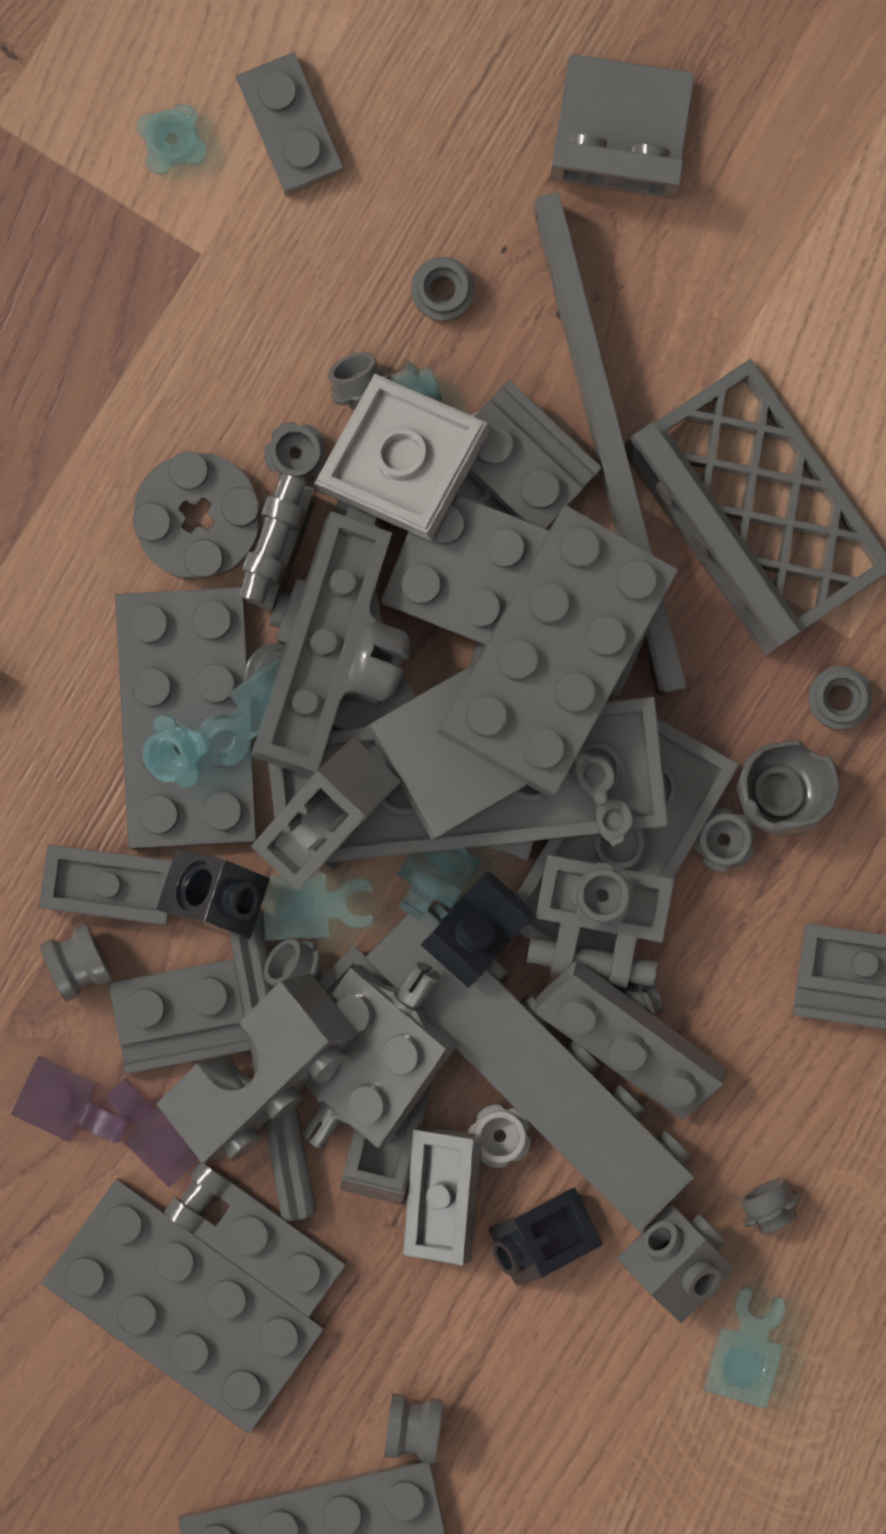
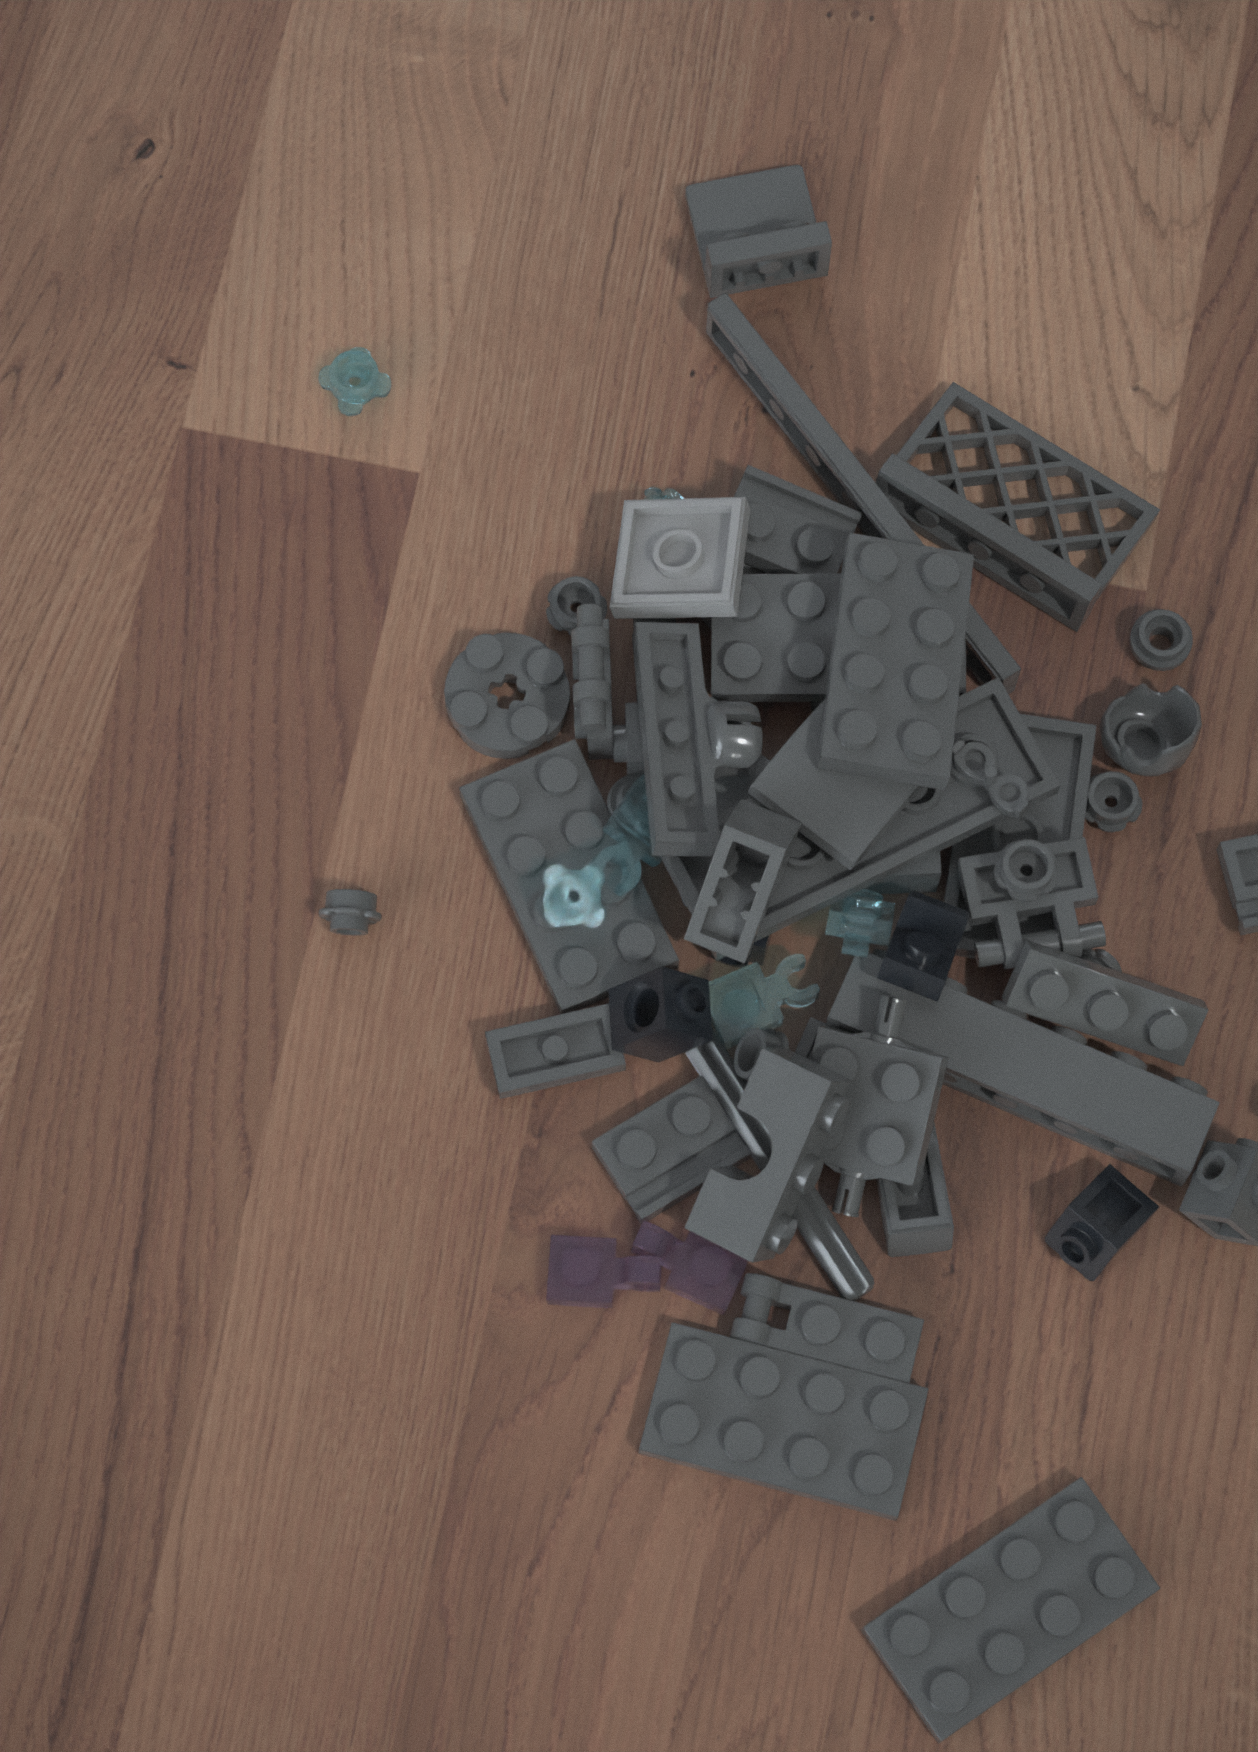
camera: 25 degrees left, 15 degrees down
dark grey wheel [40,923,114,1002] -> none
dark grey plate [236,52,344,196] -> none
dark grey plate [328,352,390,409] -> none
dark grey wheel [384,1393,443,1463] -> none
plate [403,1125,482,1265] -> none
dark grey plate [411,257,475,321] -> none
light grey plate [468,1104,531,1168] -> none

